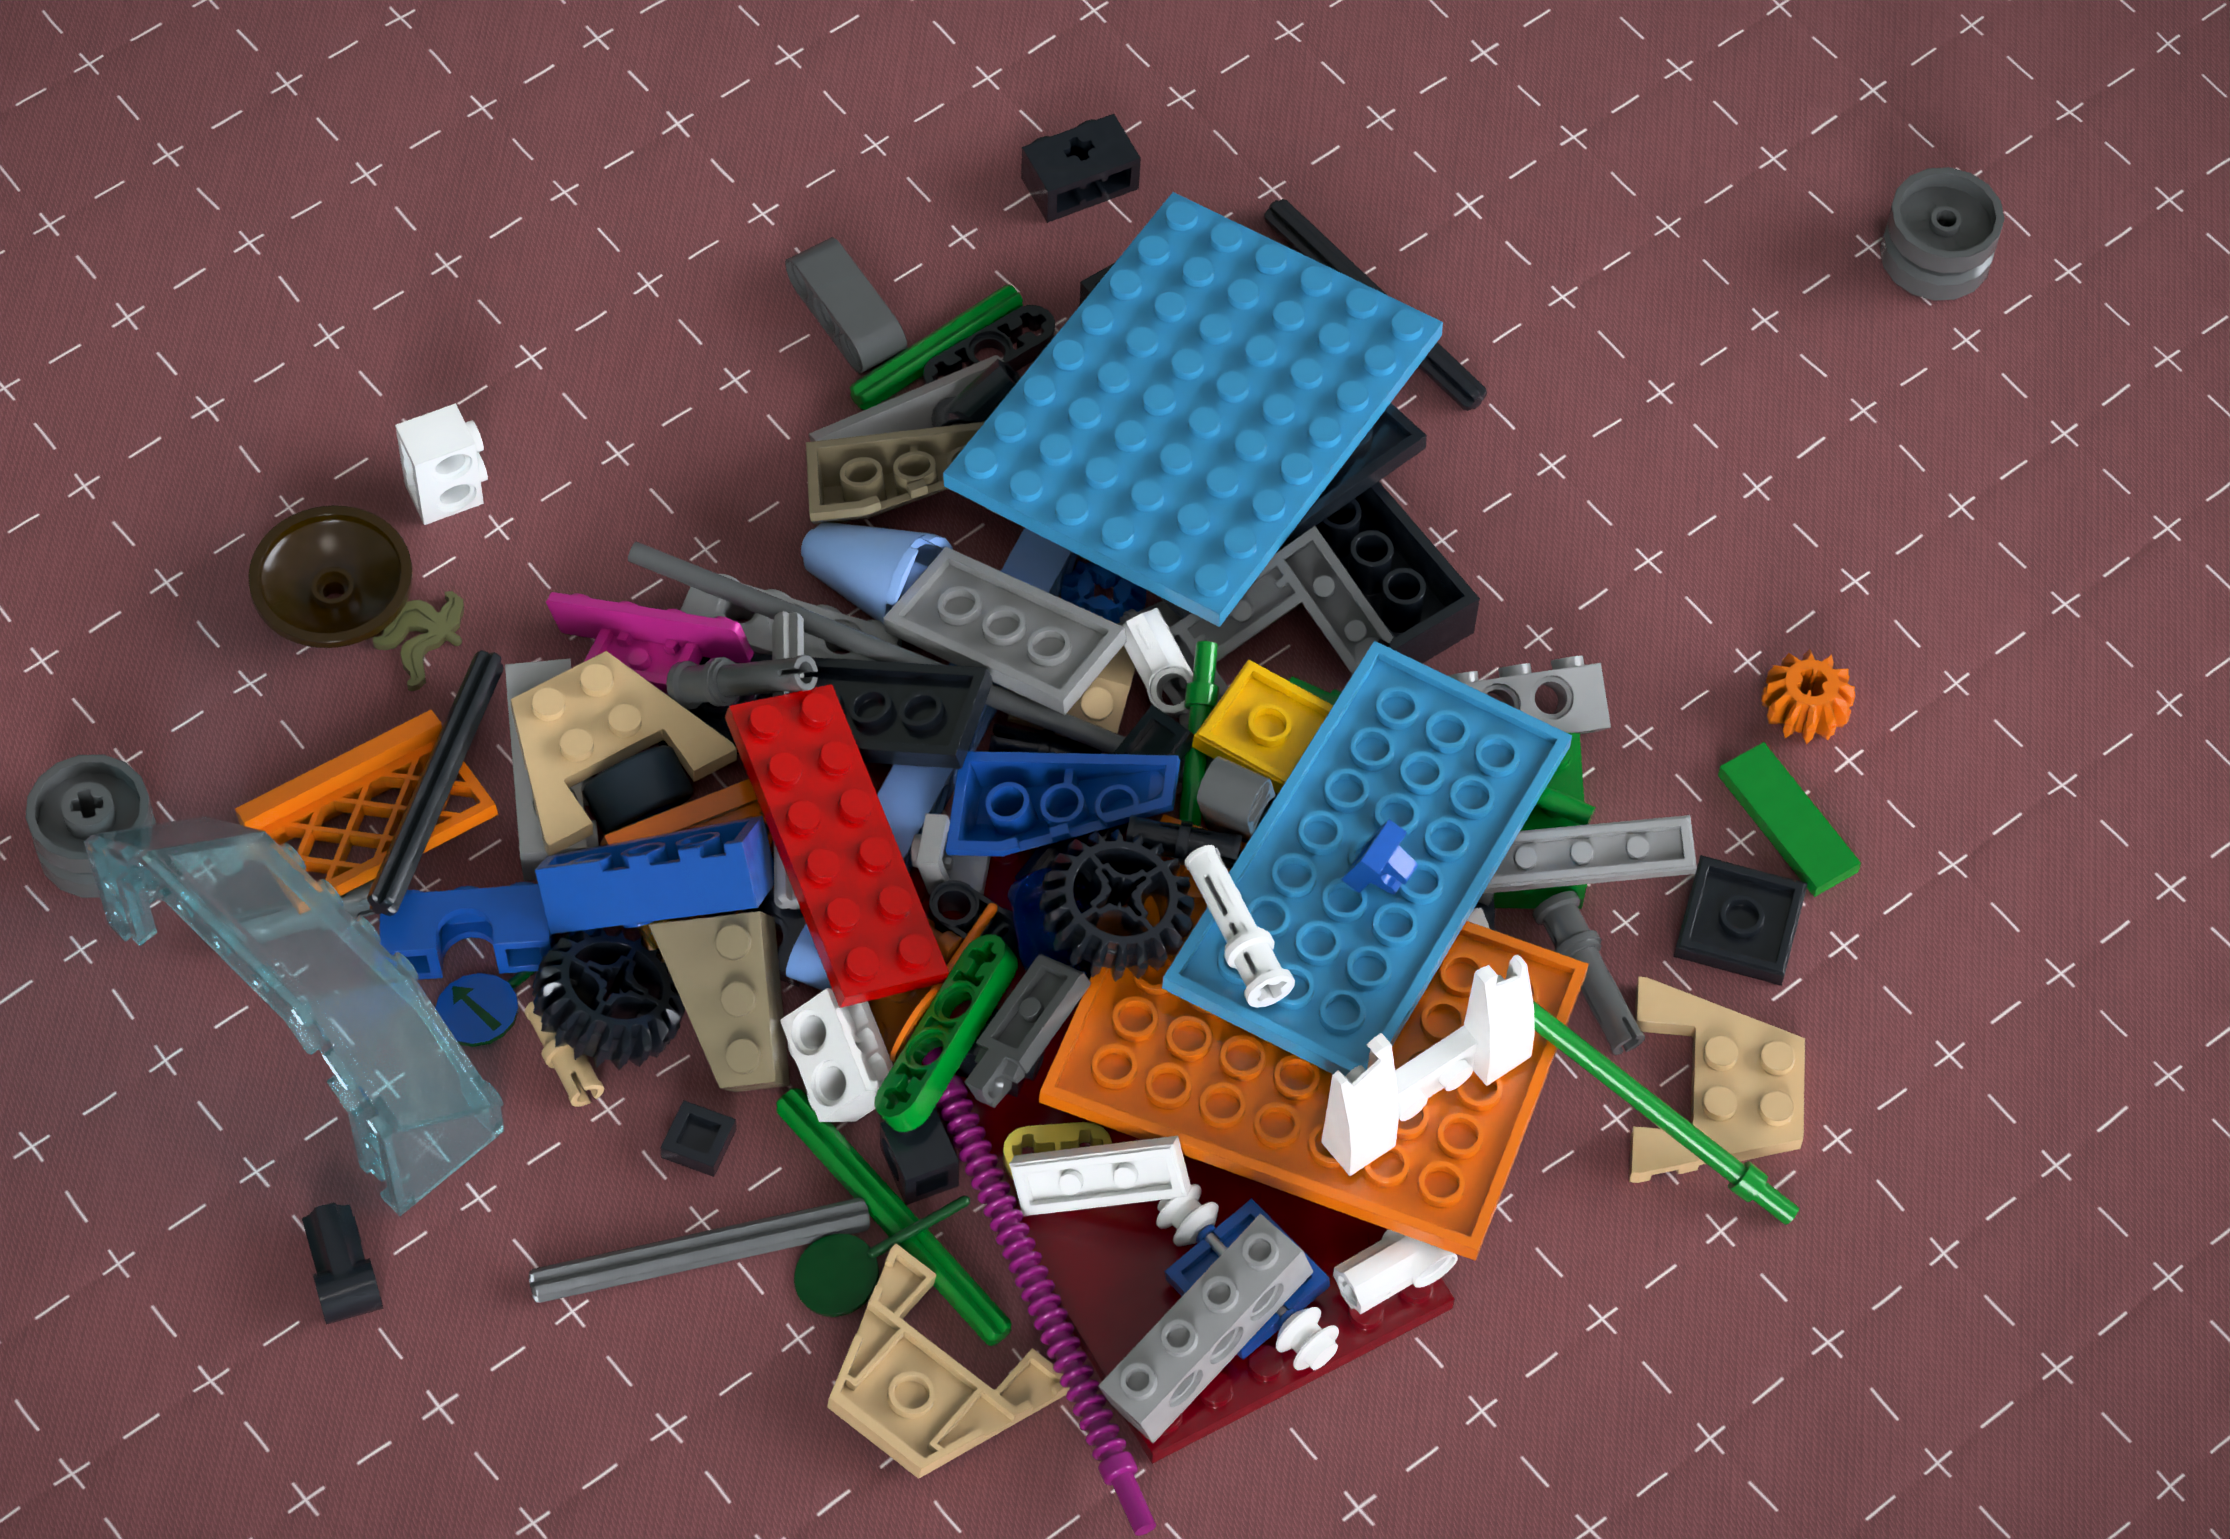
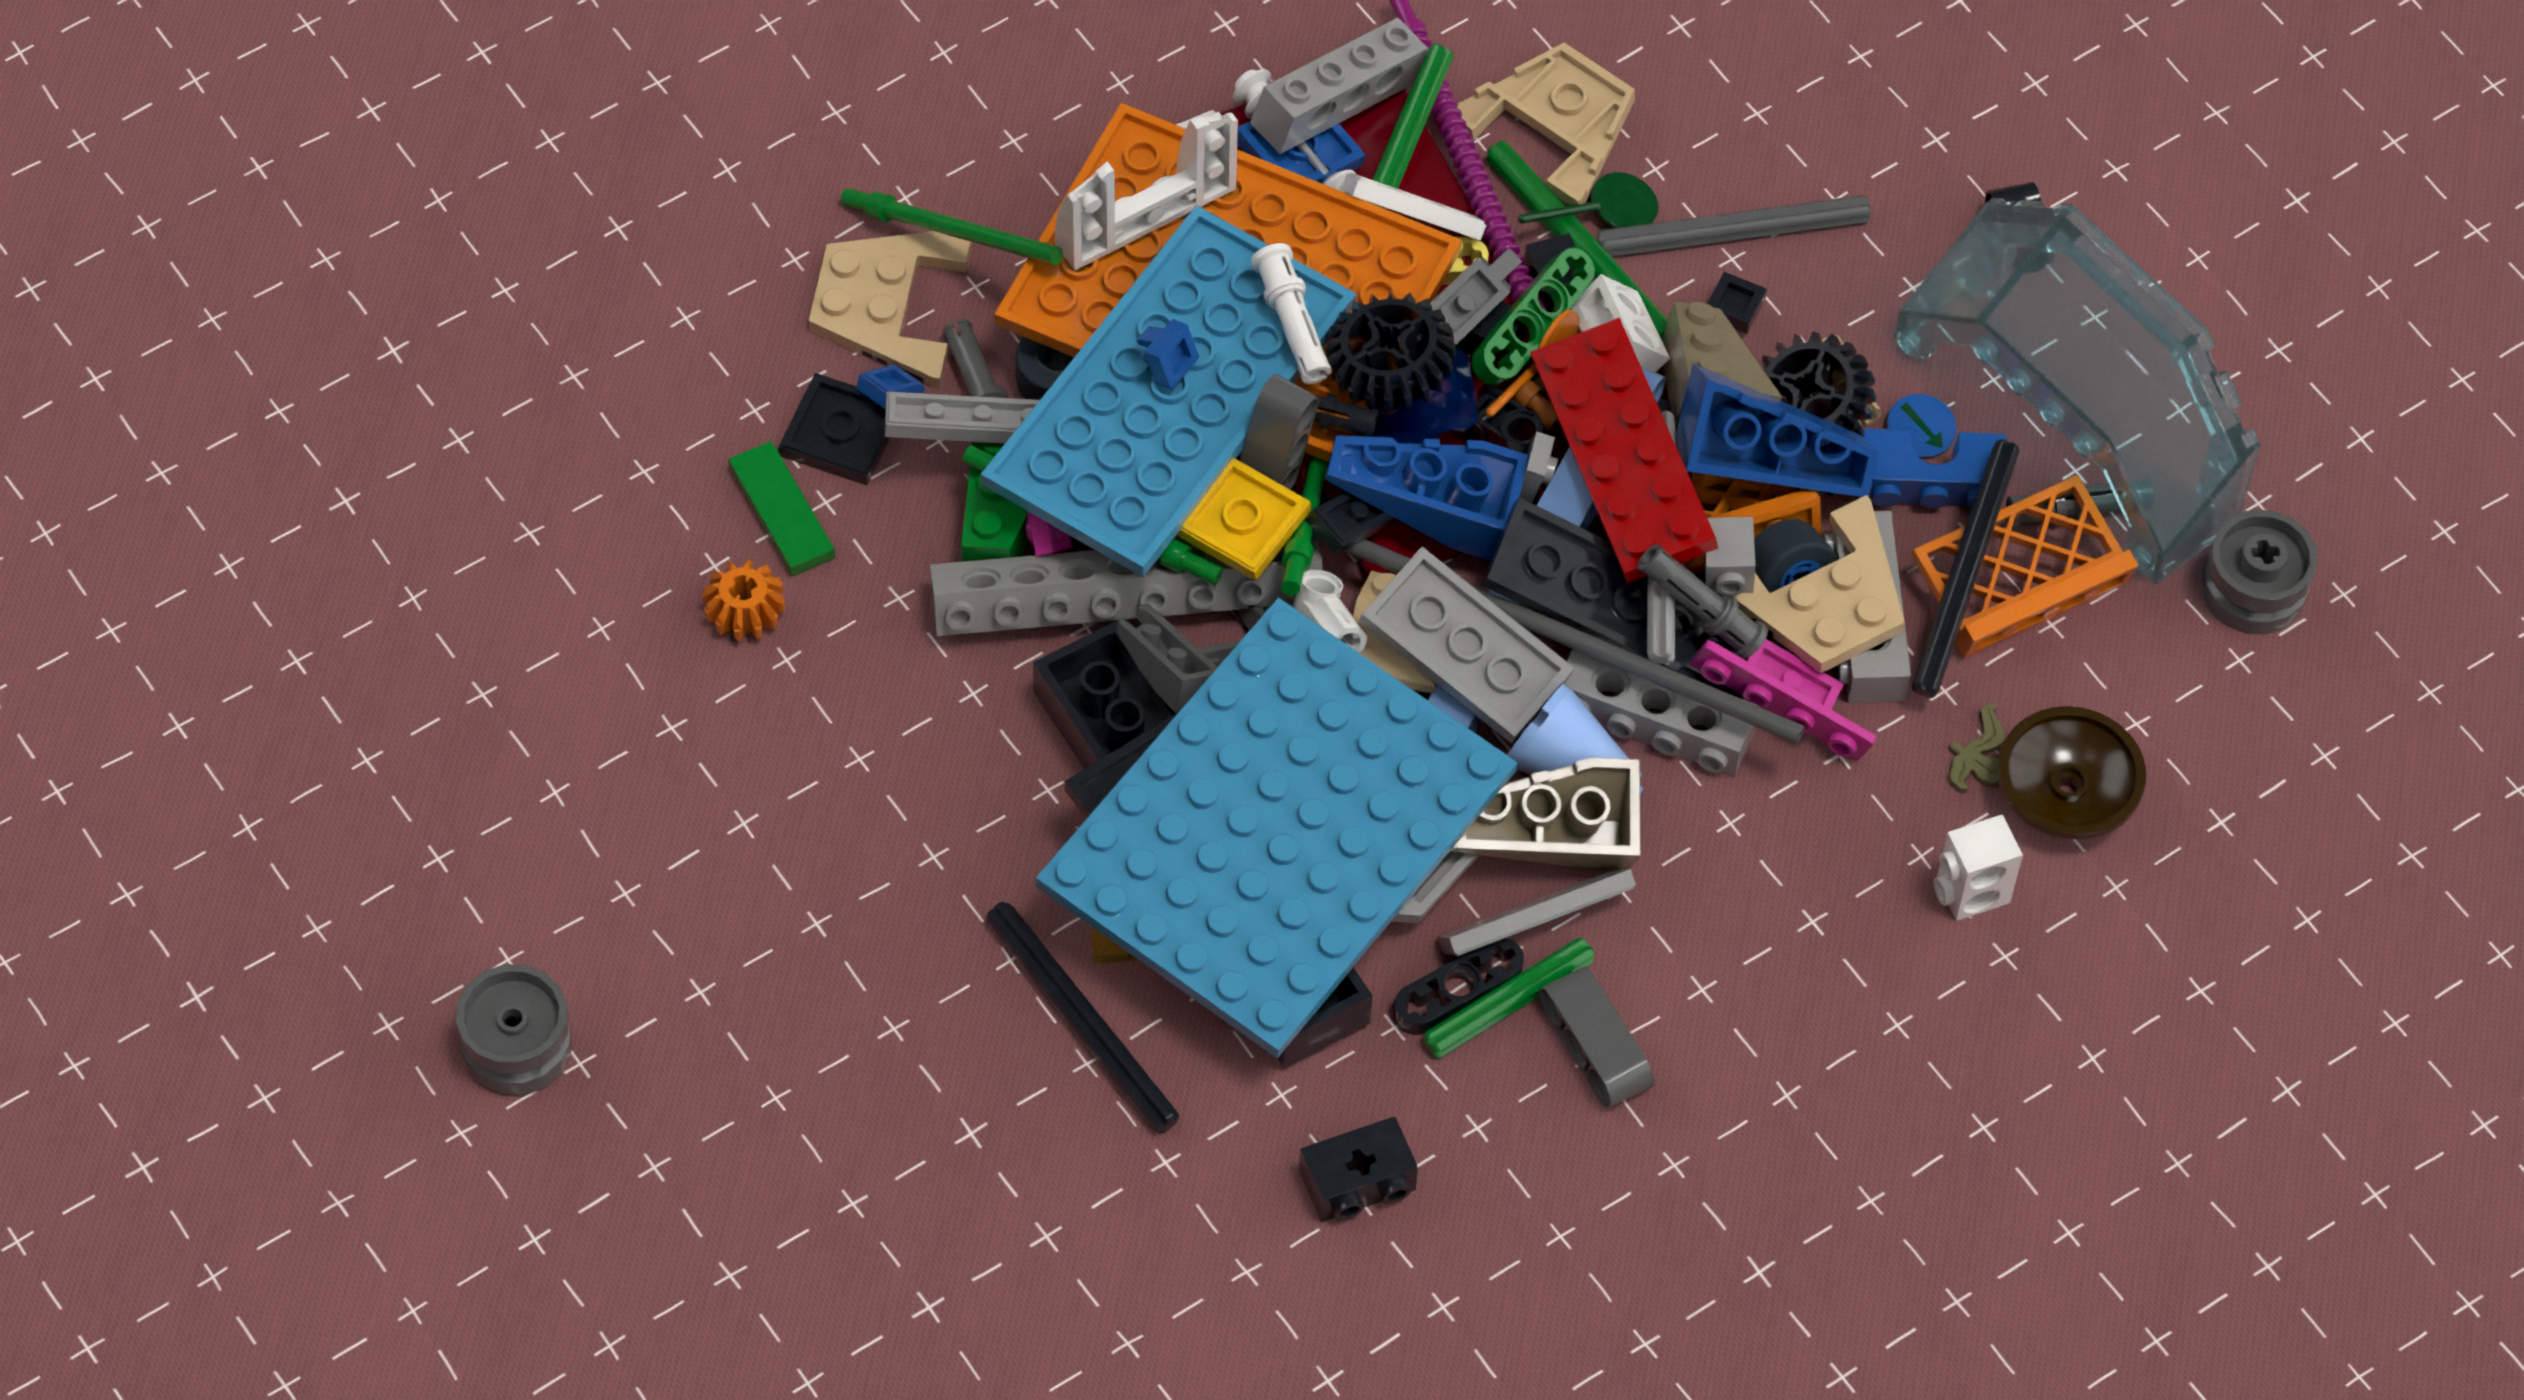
camera: 175 degrees left, 0 degrees up
black piece [931,359,1021,428] -> none
none -> blue tile [856,364,925,409]
none -> green axle [1367,44,1454,209]
none -> light grey brick [1703,517,1756,596]

